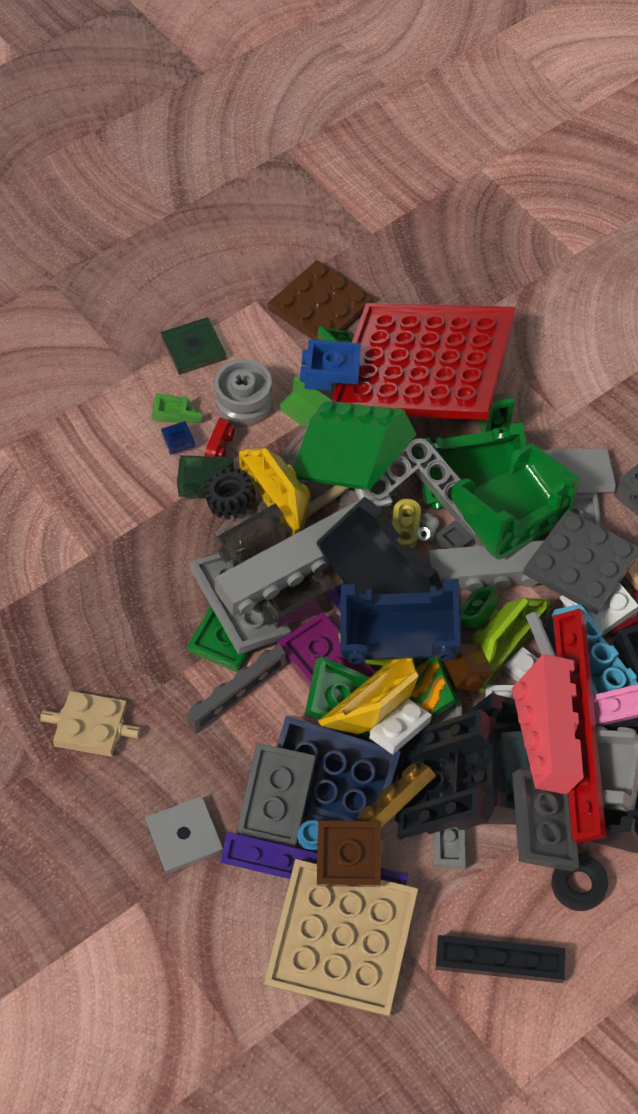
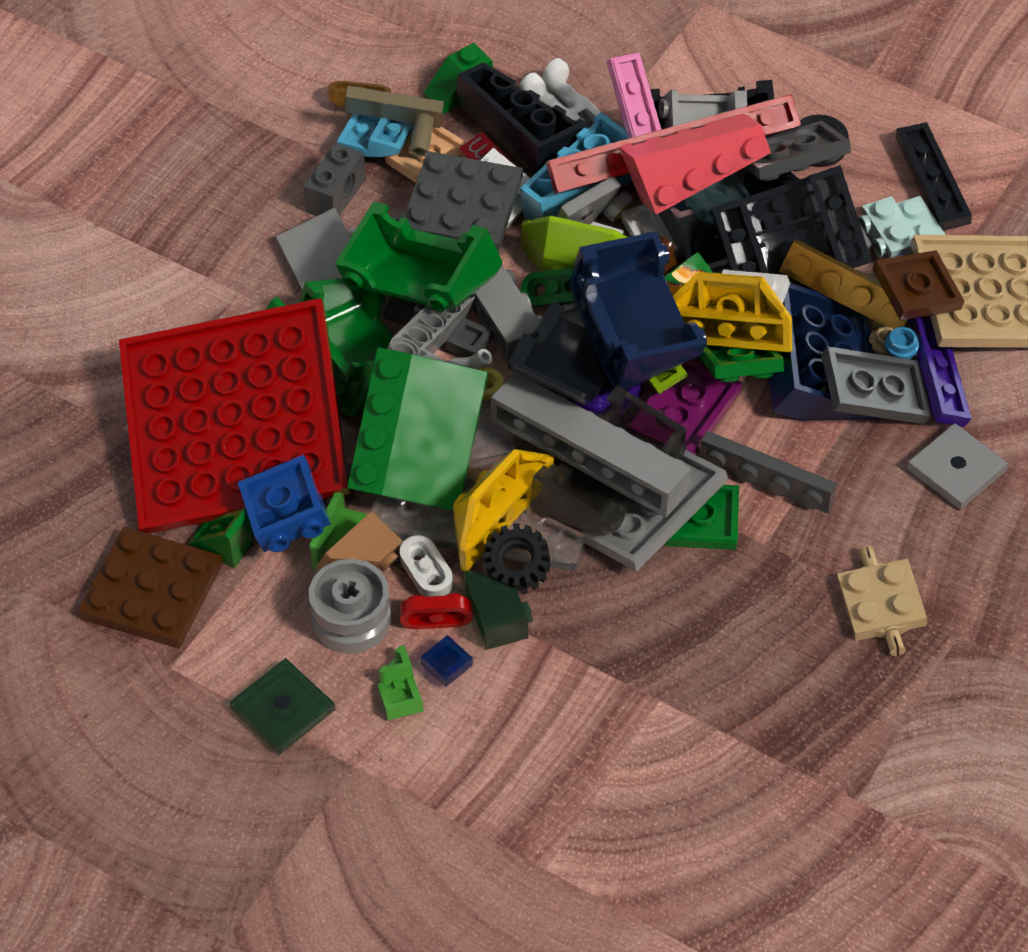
camera: 110 degrees left, 5 degrees down
none -> medium nougat slope [315,511,402,572]
none -> white plate [400,535,453,597]
none -> light aqua plate [858,196,945,259]

